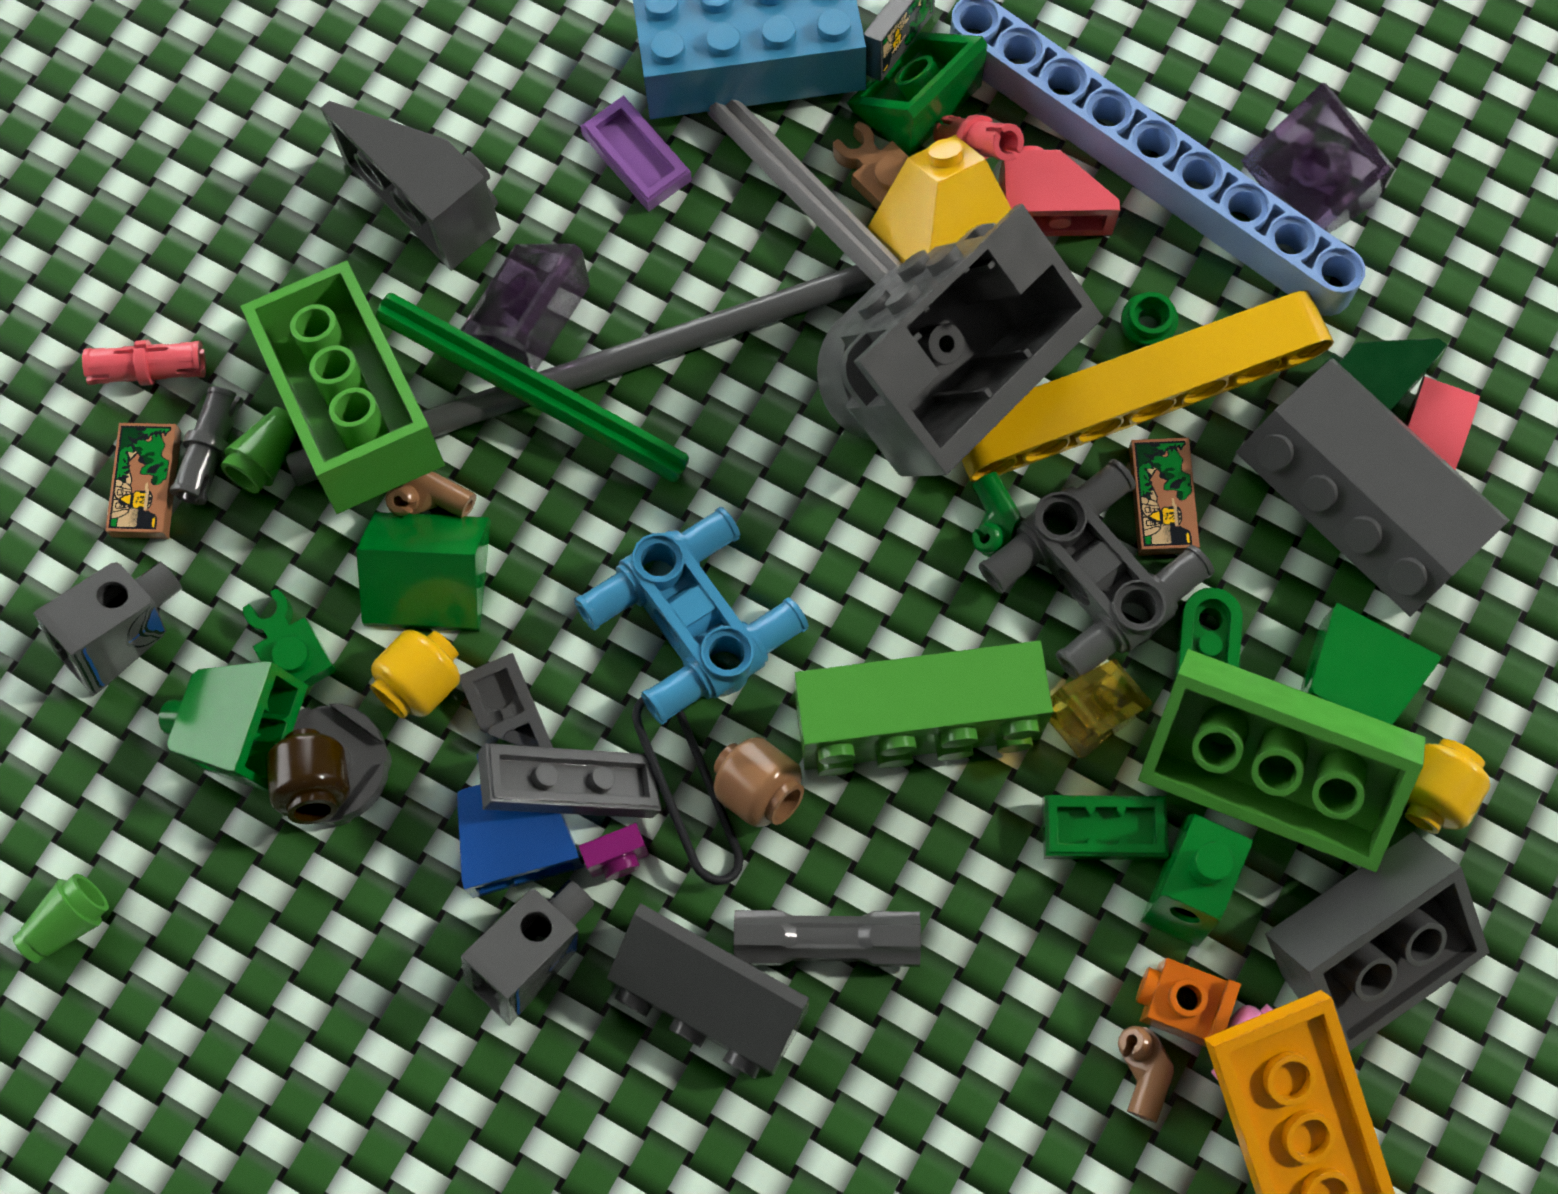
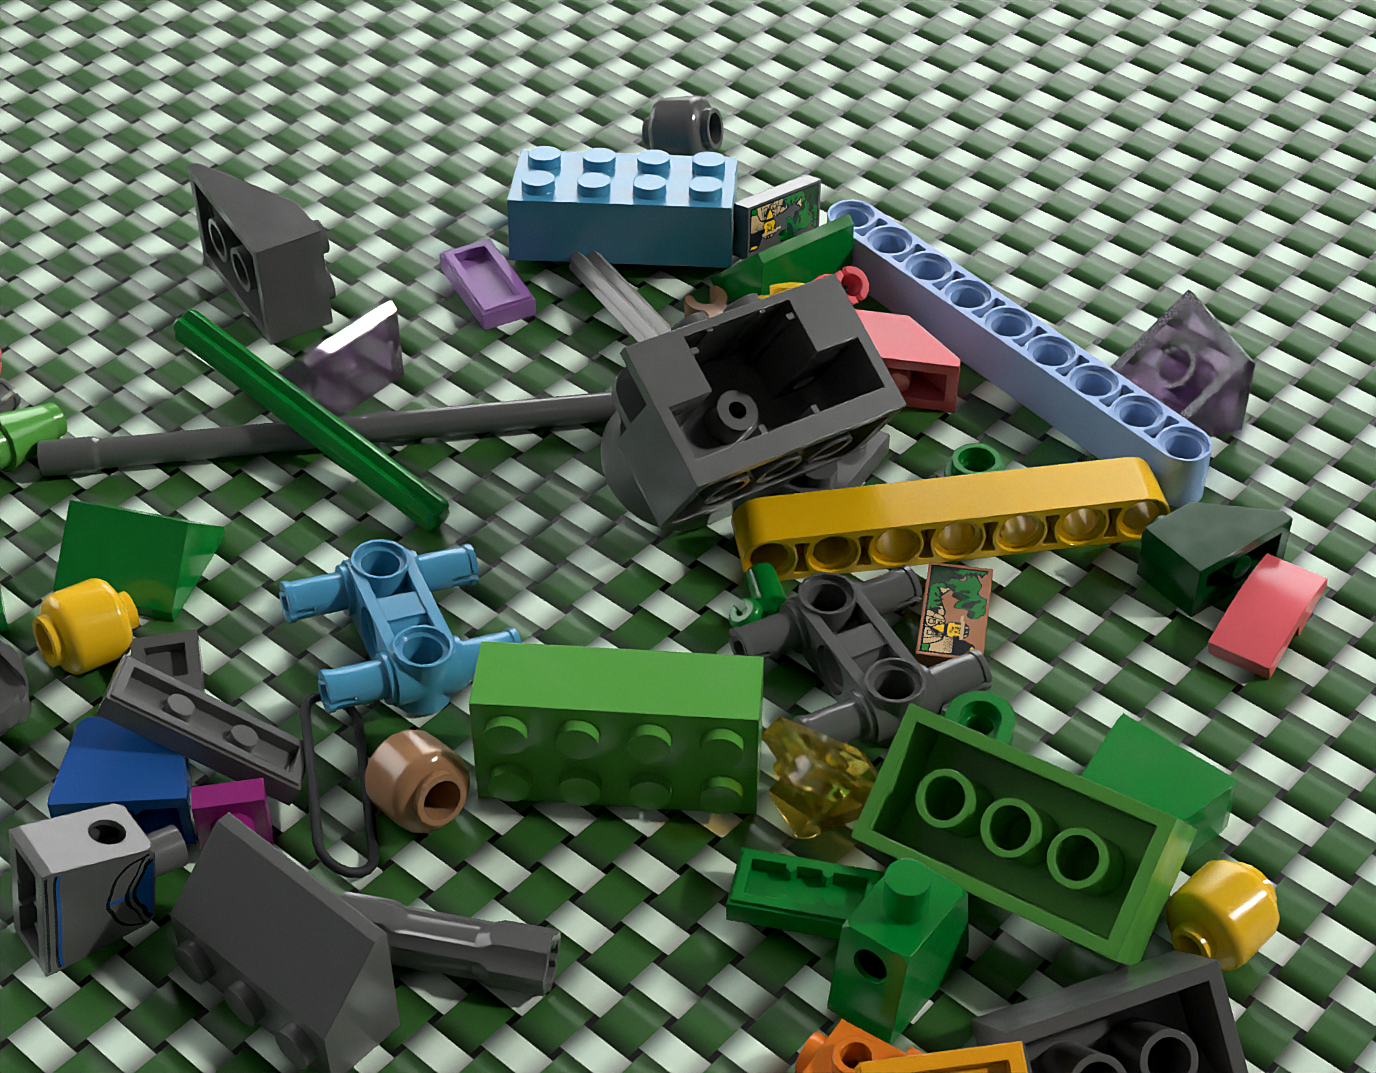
camera: 10 degrees right, 30 degrees down
bright green brick [240,260,446,514] -> none
medium nougat arm [385,472,477,518] -> none
dark grey slope [1235,358,1510,617] -> none

